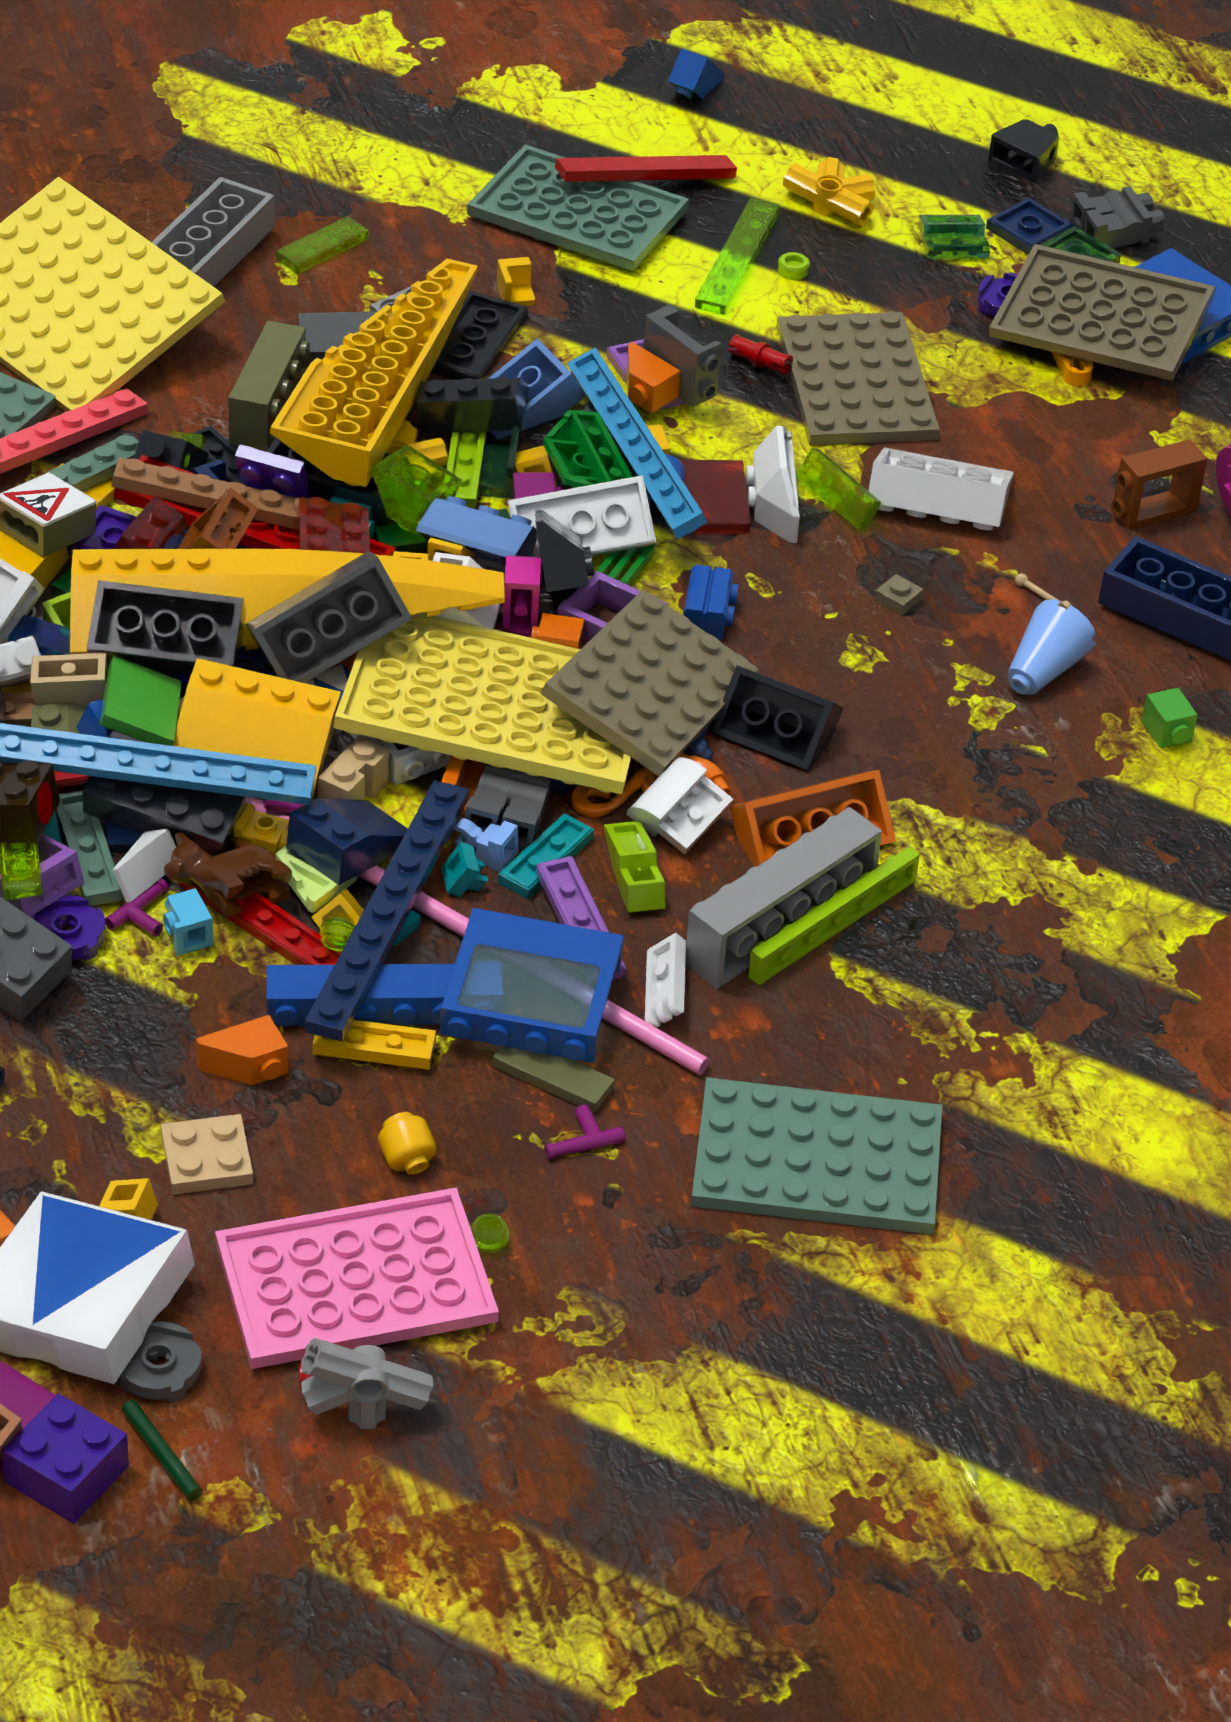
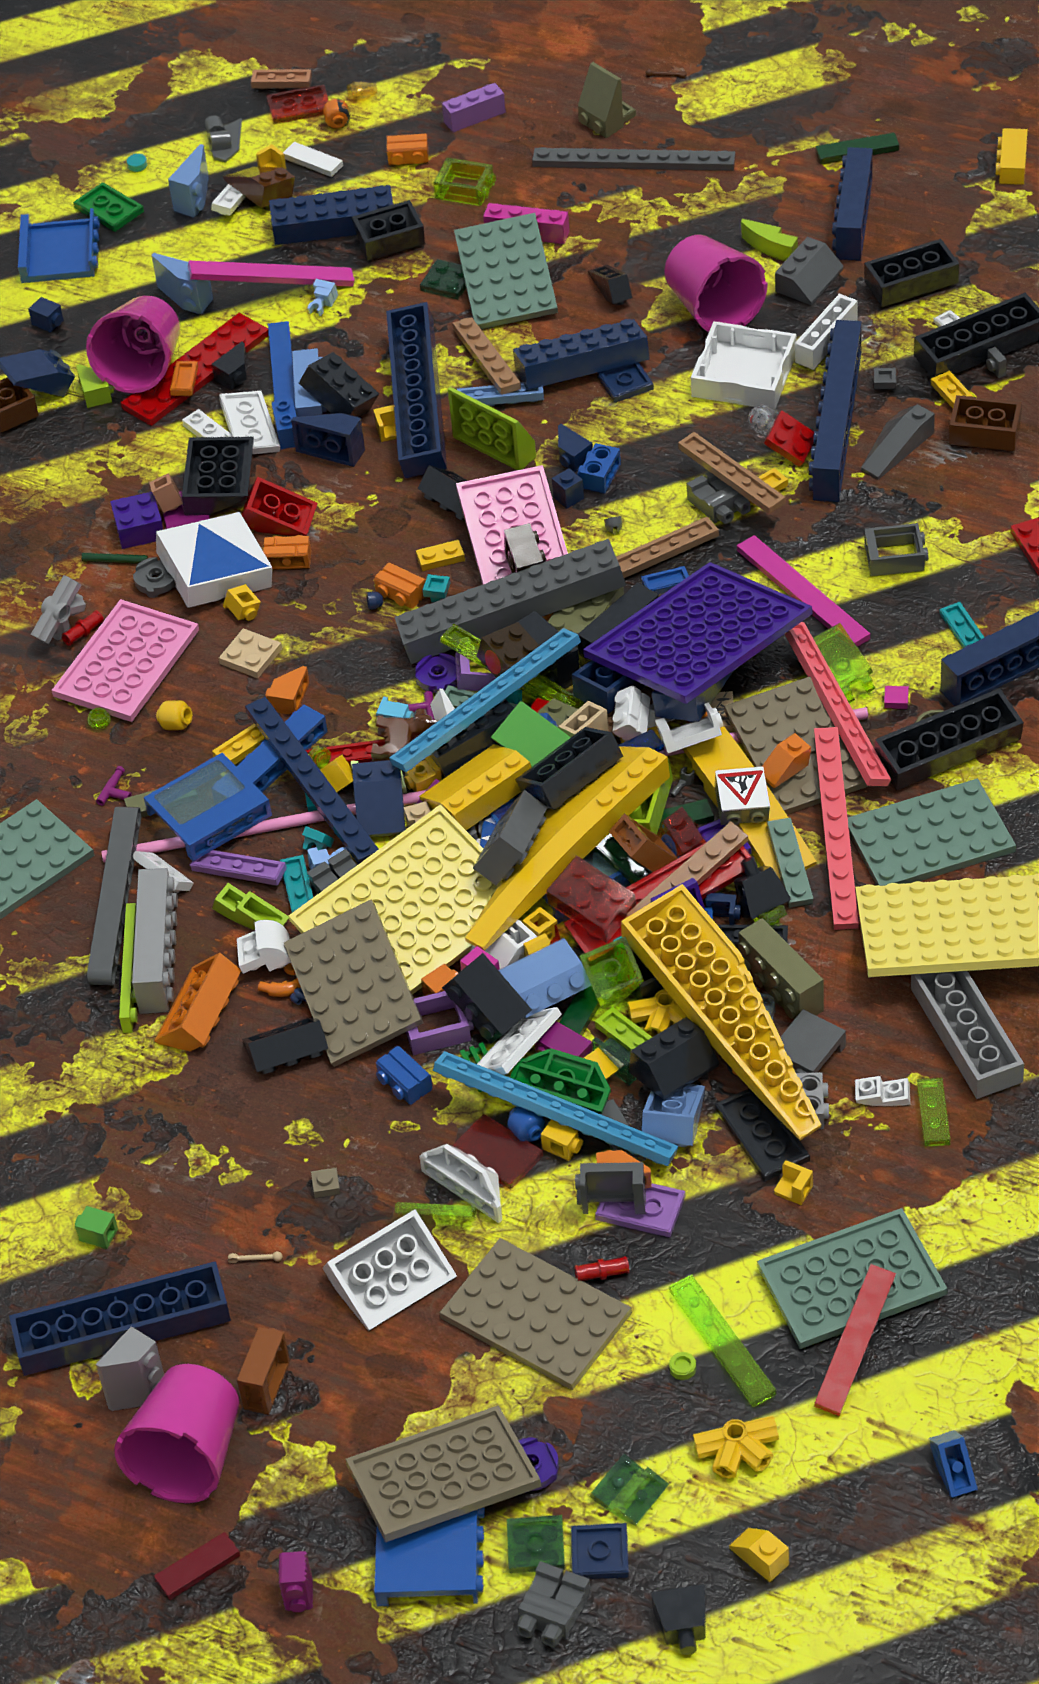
camera: 140 degrees right, 5 degrees up
light blue cone [1007,599,1096,695] -> none
none -> dark grey beam [87,807,141,985]
none -> yellow slope [729,1528,789,1583]
none -> white slope [855,1076,910,1106]

